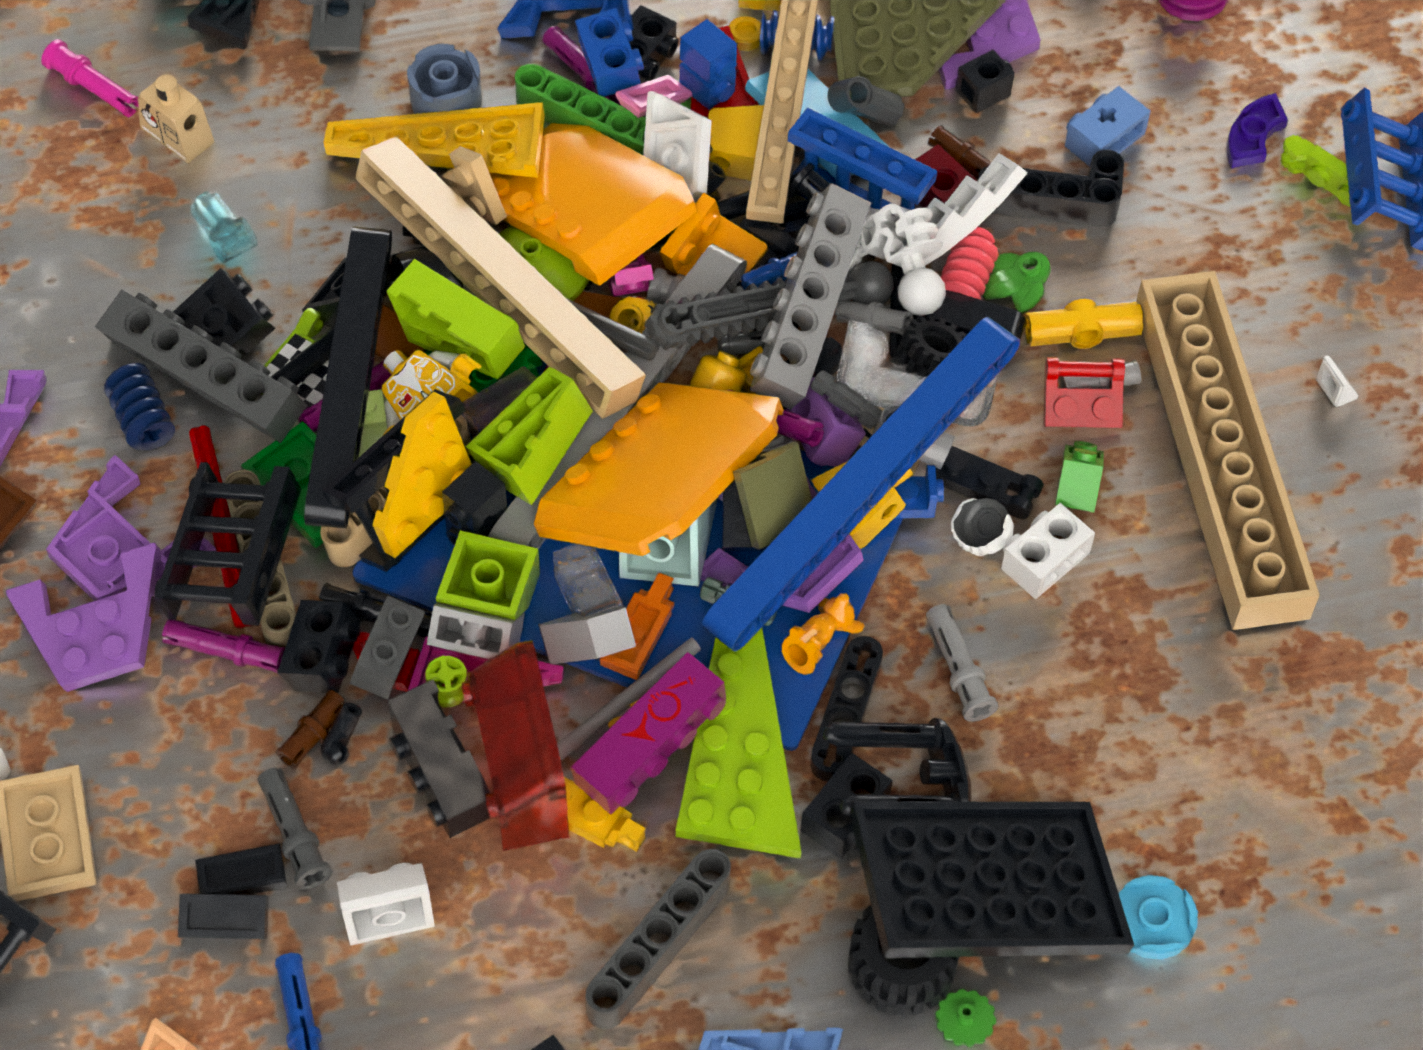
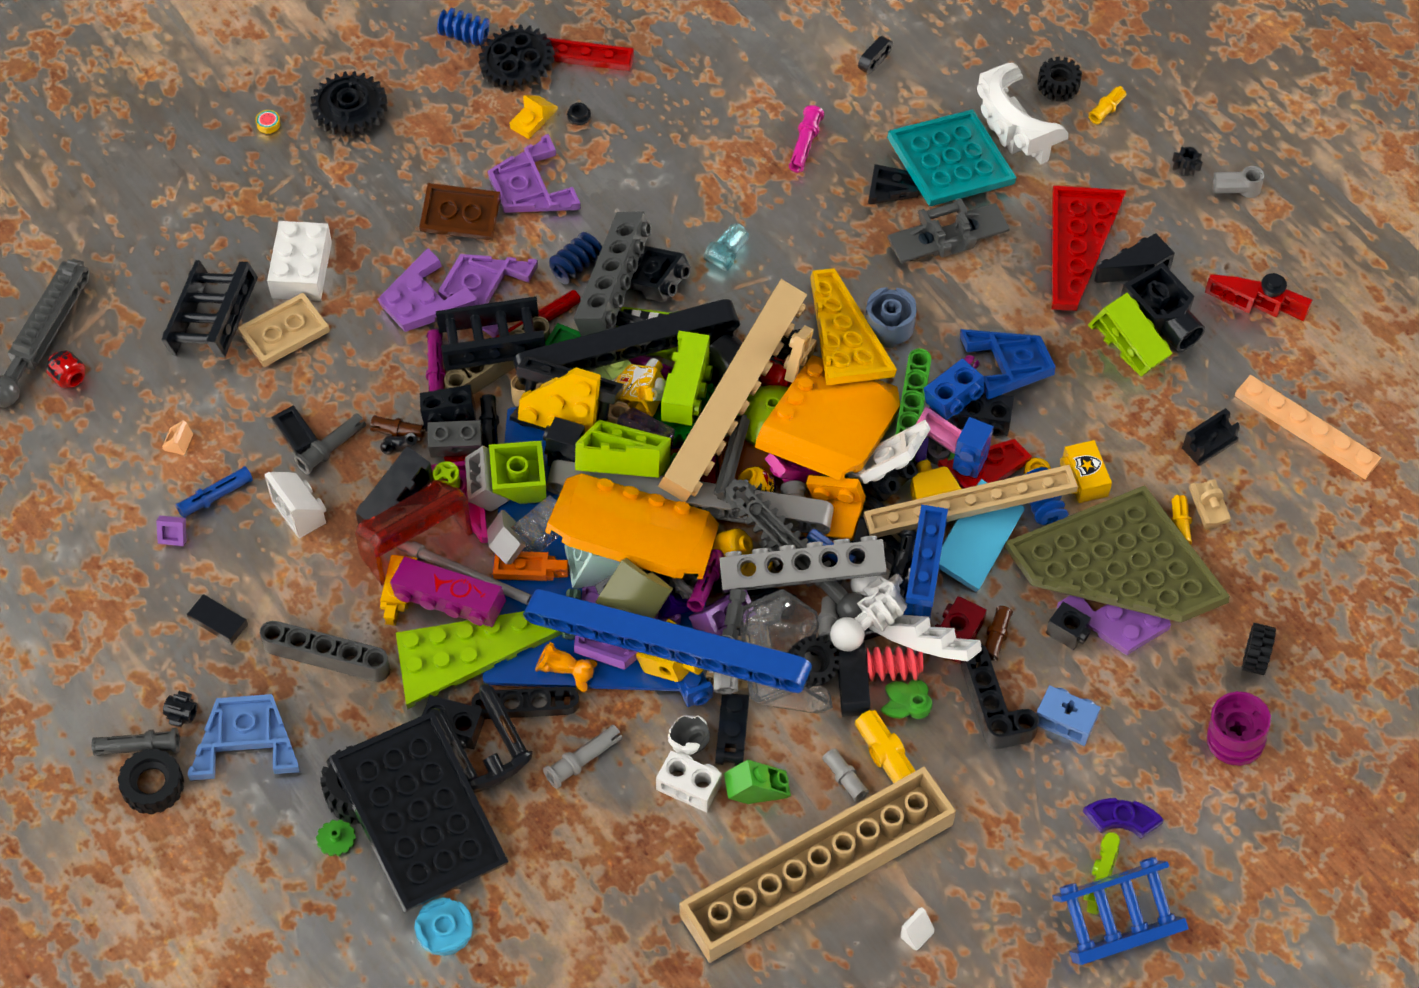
camera: 70 degrees right, 0 degrees up
tan torso [138,75,215,164] -> none
black tile [178,893,269,939] -> none
dark grey piece [827,76,905,127] -> none
plate [1043,357,1125,428] -> none

